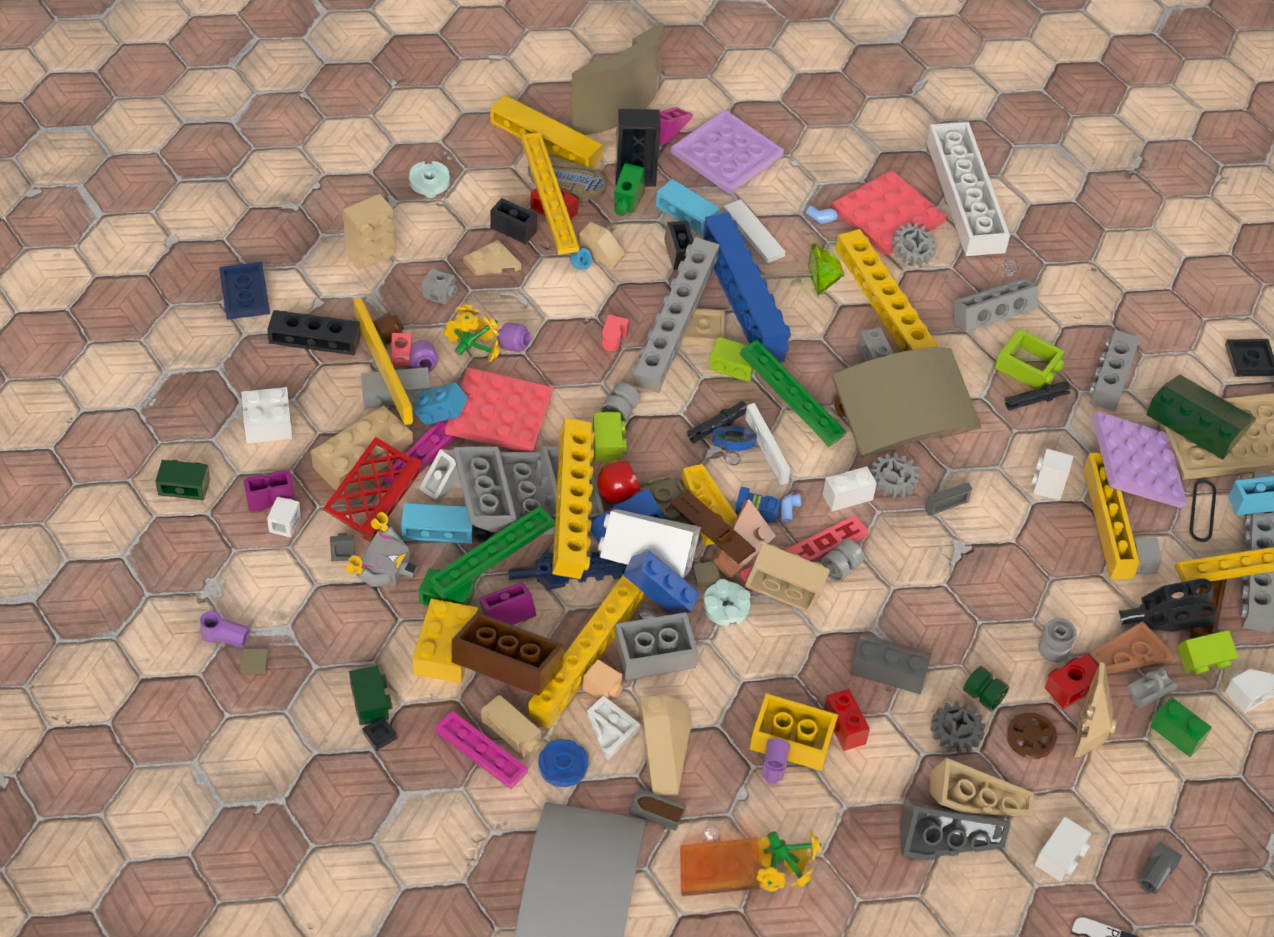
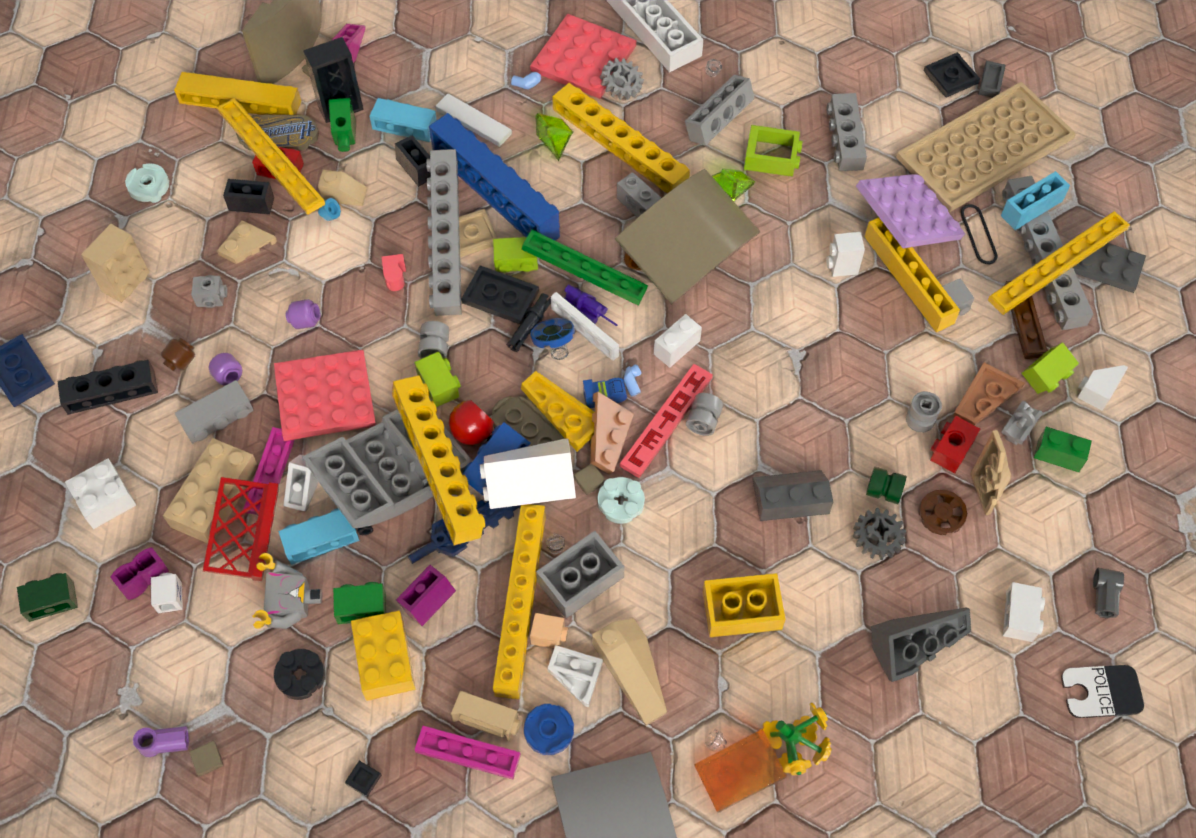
camera: 20 degrees left, 10 degrees up
dark grey tile [330,533,355,561] -> none
dark green brick [349,665,392,726] -> none
yellow tile [353,298,413,425] -> none
coral leg [391,333,412,367] -> none
dark azure brick [412,382,468,425] -> none
green plate [428,506,555,599] -> none
yellow plant [444,304,500,363] -> none
reddish brown brick [451,612,564,696] -> none
blue brick [623,551,699,615] -> none
tile [629,788,686,831] -> none
lavender plate [670,110,784,194] -> none
reddish brown piece [670,490,756,564] -> none
tan brick [744,542,830,613] -> none
medium lavender piece [762,738,790,785] -> none
red brick [824,689,870,751] -> none
light grey gear [871,453,920,498] -> none
dark grey tile [925,482,972,515] -> none
tan wedge [929,758,1034,817] -> none
black pin [1005,381,1070,411] -> none
black piece [1119,579,1218,632] -> none
dark green slope [1146,374,1256,460] -> none
none -> black plate [274,649,326,700]
none -> black plate [461,265,539,324]
none -> dark purple piece [564,285,618,326]
none -> clear neon green slope [712,169,755,201]

